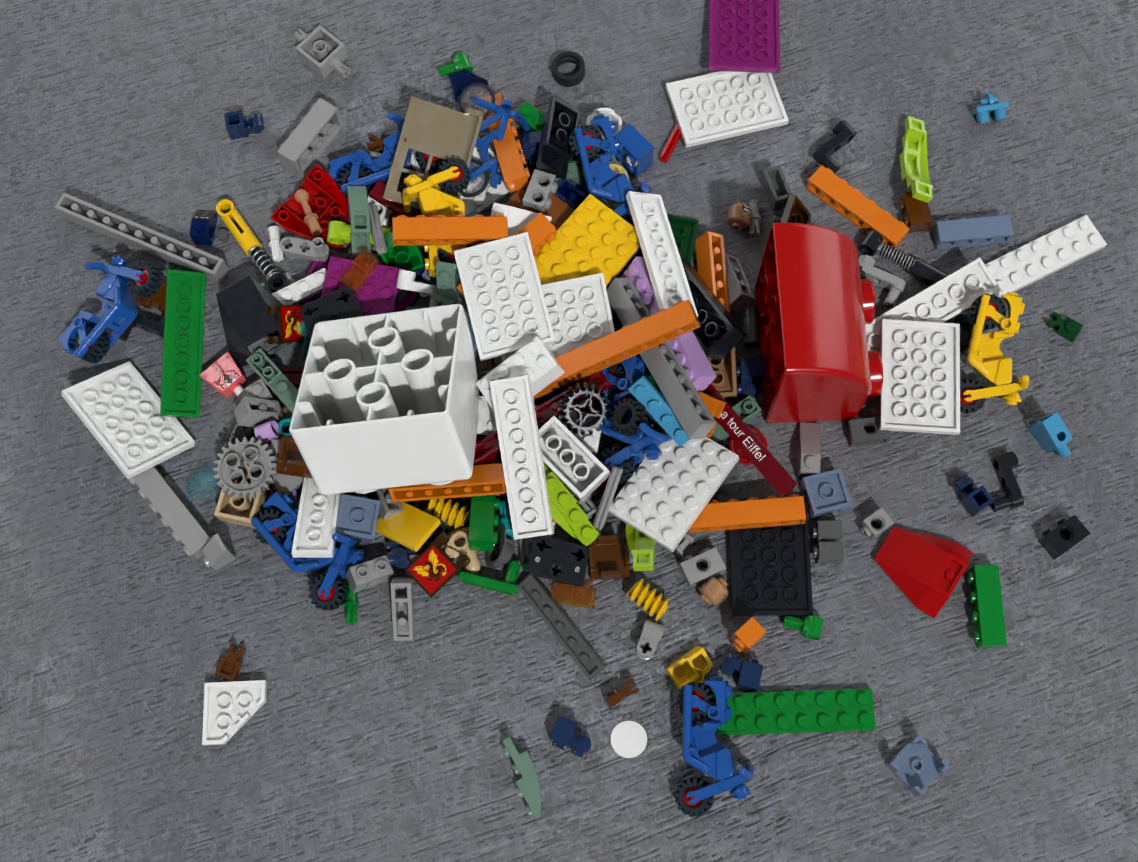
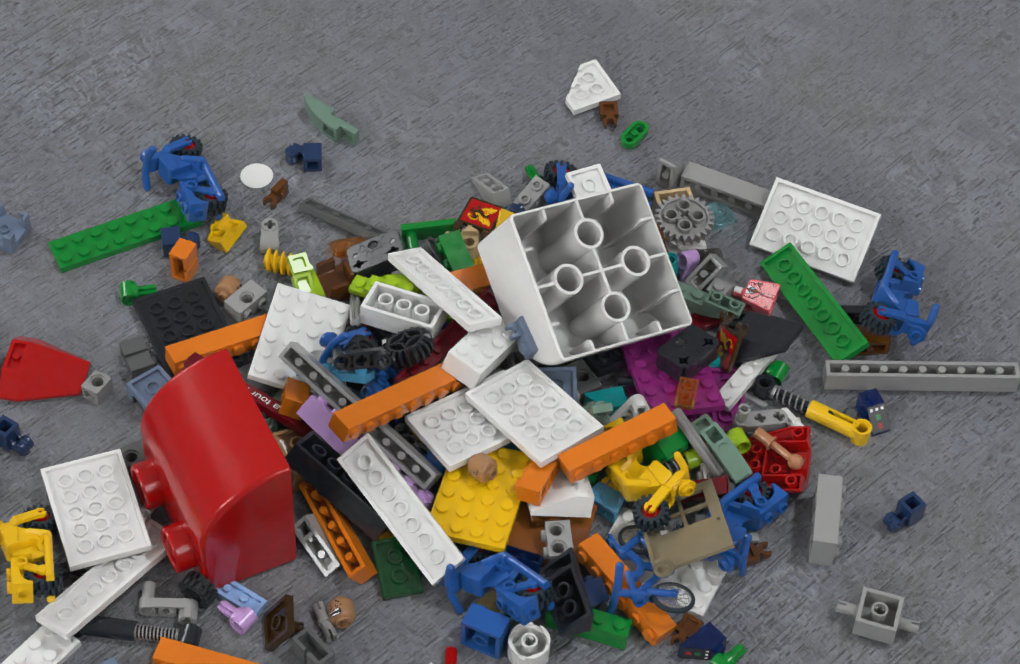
camera: 150 degrees right, 20 degrees down
none -> black beam [331,347,392,371]
none -> medium nougat head [467,453,498,483]
none -> sand blue plate [505,316,538,360]
none -> green plate [620,121,649,149]

